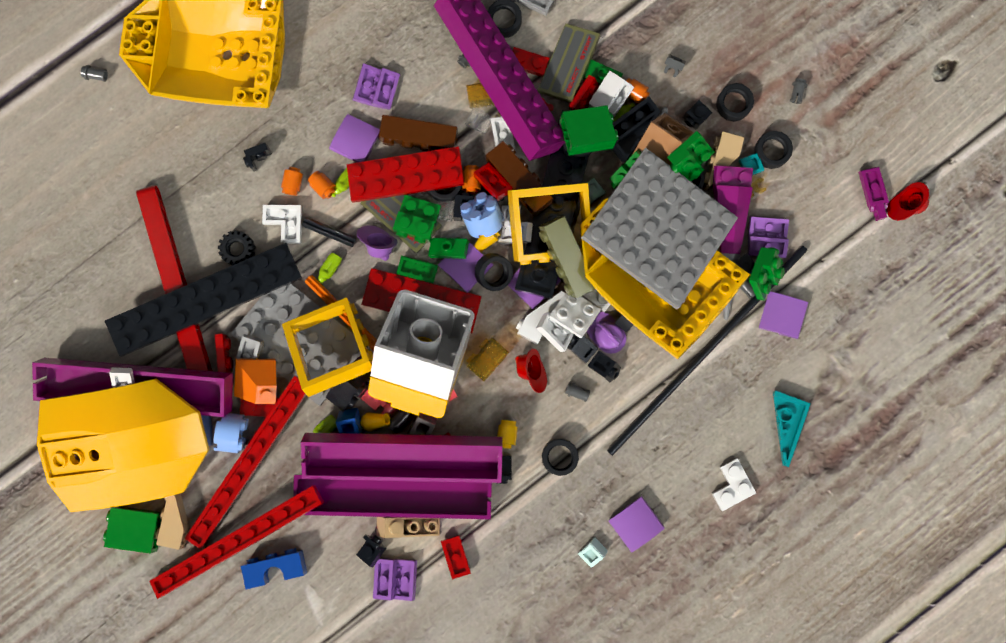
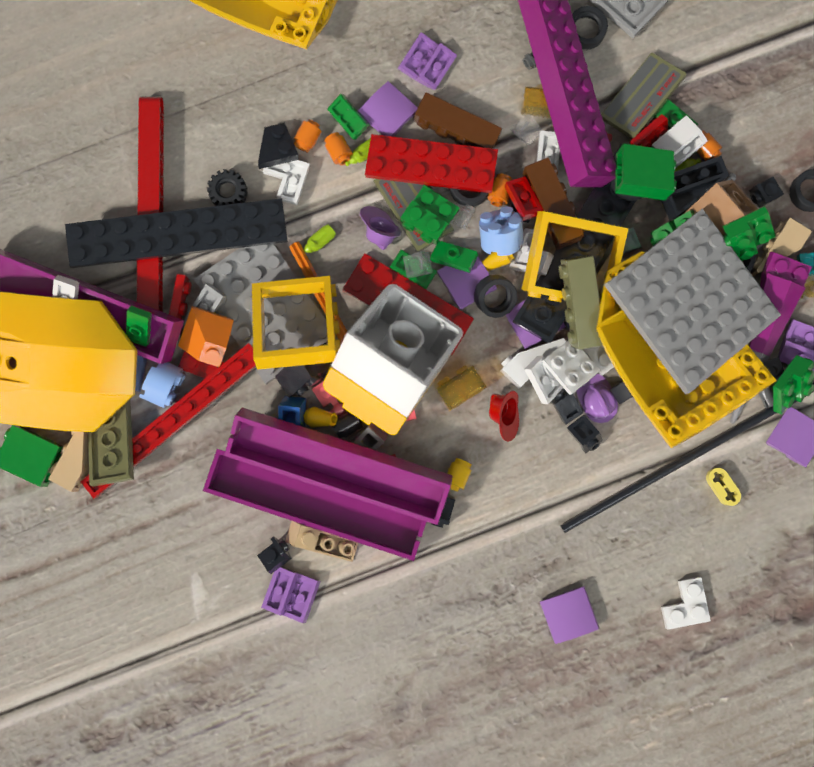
camera: 20 degrees right, 0 degrees up
red plate [149,485,324,599] -> none
blue arch [241,548,307,590] -> none
black bracket [243,143,272,172] -> none
black axle [302,217,356,247] -> none
lime piece [313,414,337,433] -> none
red plate [441,535,471,579] -> none
black bracket [453,192,474,221] -> none
red plate [513,47,549,77] -> none
black tyre [542,439,579,476] -> none
dark grey pin [565,382,590,402] -> none
light aqua slope [578,537,608,568] -> none
dark grey tile [664,54,686,77] -> none
teal wing [773,390,811,467] -> none
none -> olive tile [88,400,134,487]
none -> green plate [126,305,152,347]
none -> black wing [258,123,298,169]
none -> green plate [327,93,370,140]
none -> clear slope [403,251,433,278]
none -> light yellow beam [706,468,741,506]

